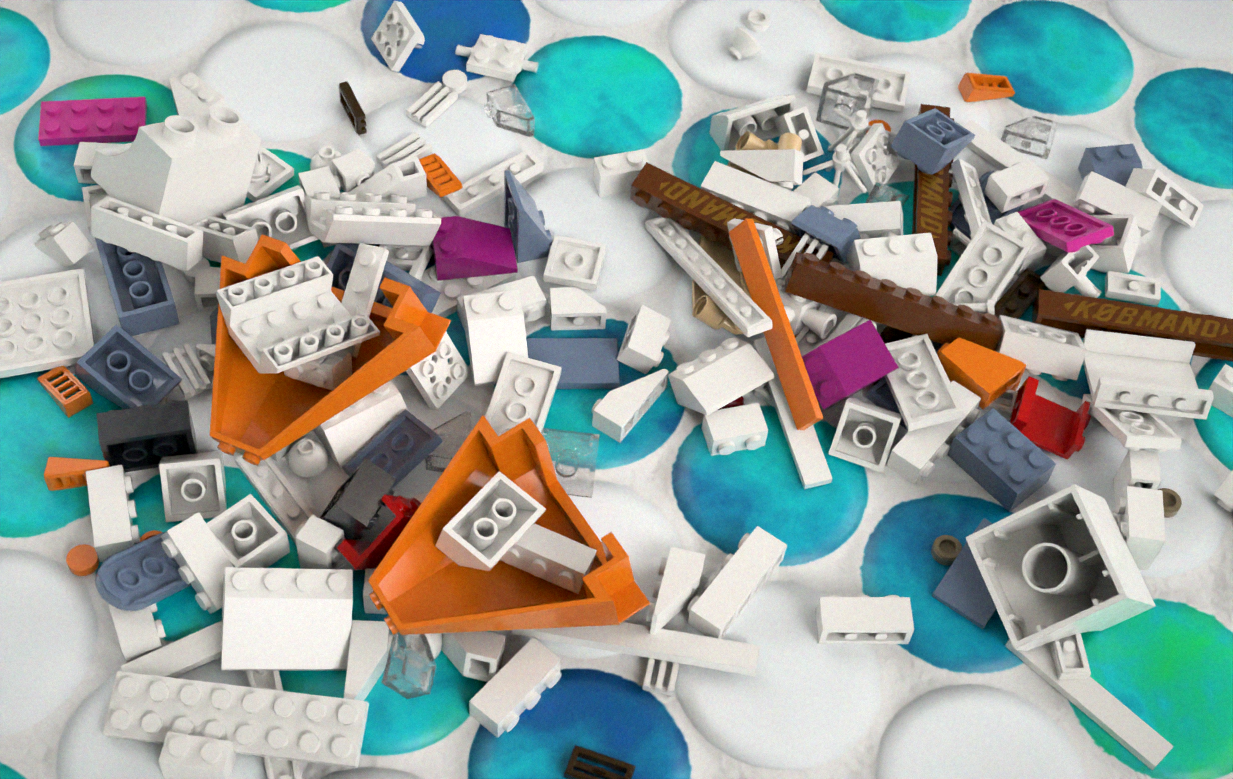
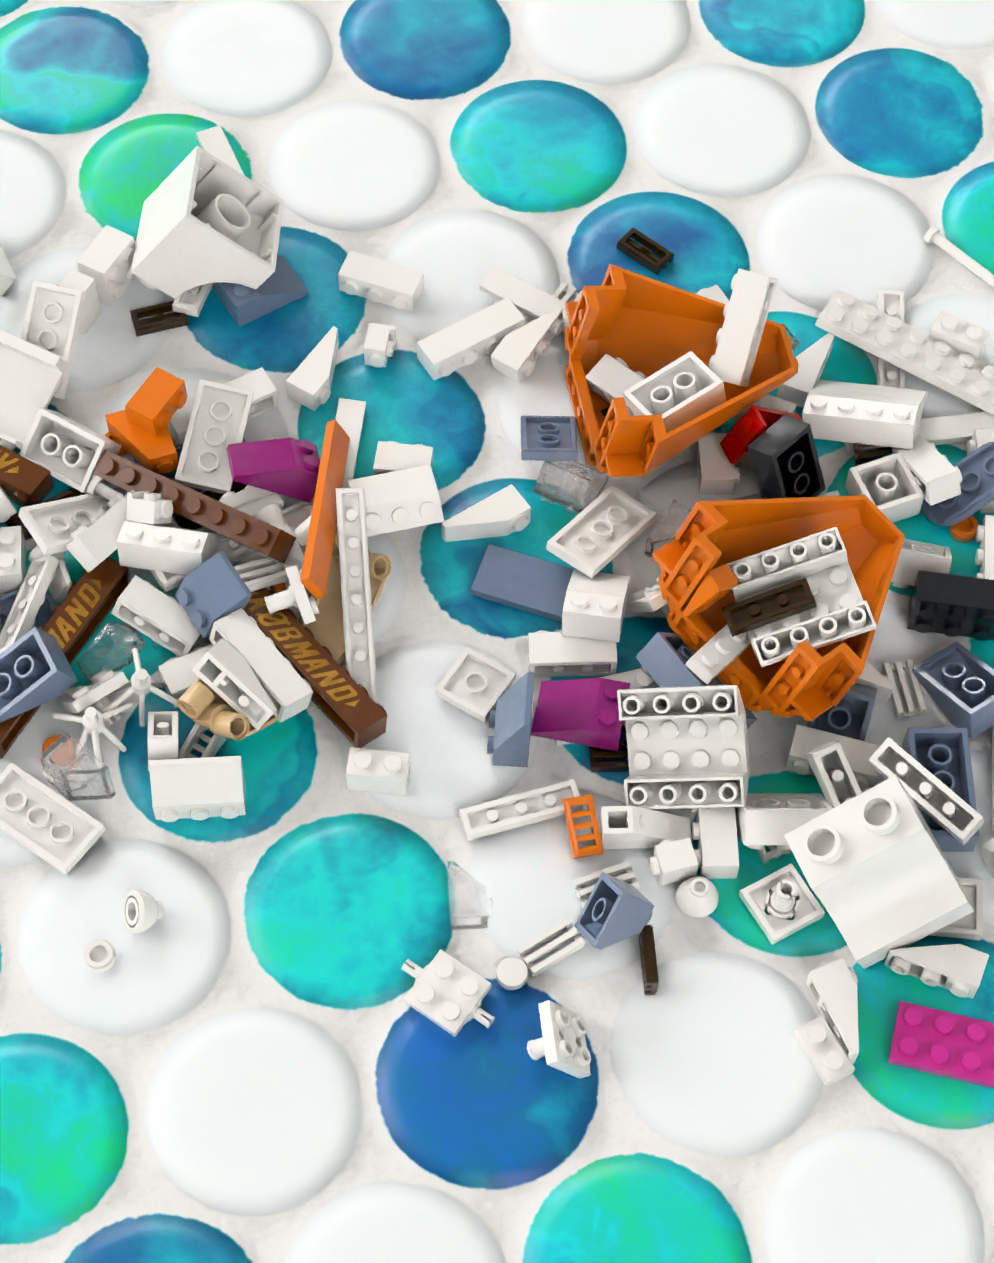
camera: 155 degrees left, 5 degrees up
white brick [295,514,347,569] -> none
white slope [549,287,607,330] -> none
white brick [617,305,671,374] -> none
white slope [829,397,902,473] -> none
dark tan tile [931,535,962,566] -> none
sand blue brick [948,408,1056,512] -> none
red panel [1009,376,1091,460] -> none
none -> white slope [65,489,135,573]
none -> orange brick [125,367,188,436]
none -> white brick [126,491,173,524]
none -> white slope [286,326,339,411]
none -> white brick [364,323,396,367]
none -> sand blue tile [520,416,578,461]
none -> sand blue slope [574,872,654,950]
none -> orange slope [683,564,739,618]
none -> white brick [708,269,778,387]
none -> dark brown tile [722,578,817,637]

